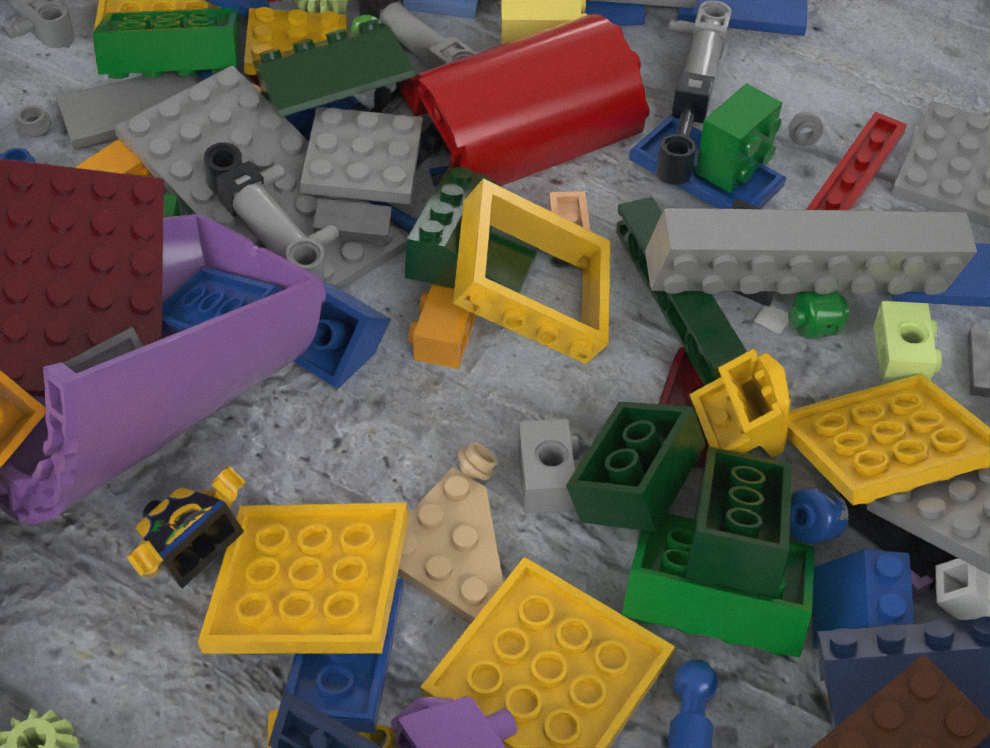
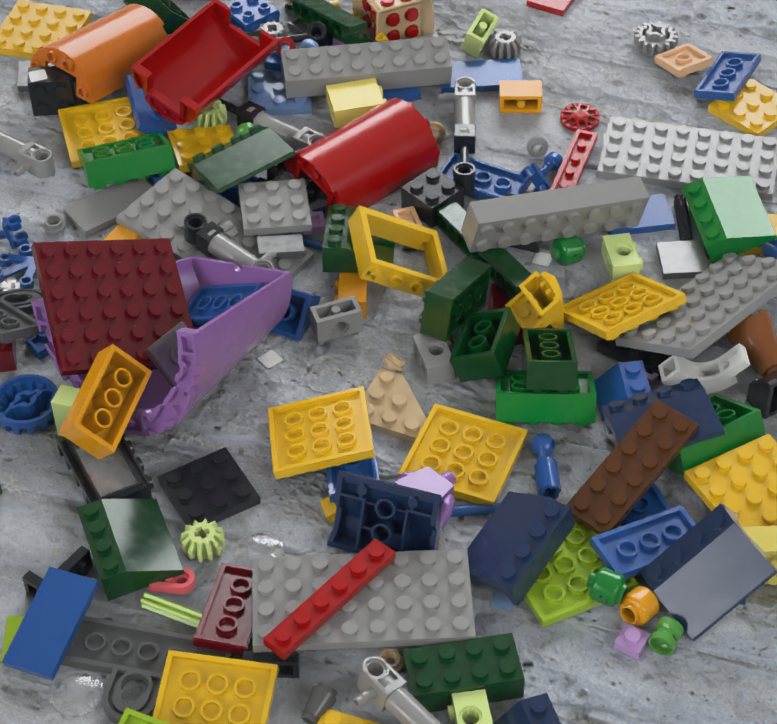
camera: 10 degrees left, 5 degrees down
torso [126,466,246,589] -> none
green brick [695,83,782,193] -> none
blue head [790,487,849,544] -> none
none -> black plate [157,447,261,526]
none -> white sticker [258,350,283,369]
none -> lavender plate [303,211,326,235]
none -> light grey brick [310,295,363,343]
none -> black brick [401,167,464,228]
none -> dark green brick [419,257,492,342]
none -> tan plate [430,121,446,142]
none -> light orange brick [499,80,542,113]
none -> blue bar [519,152,563,192]
none -> red wheel [560,102,600,132]

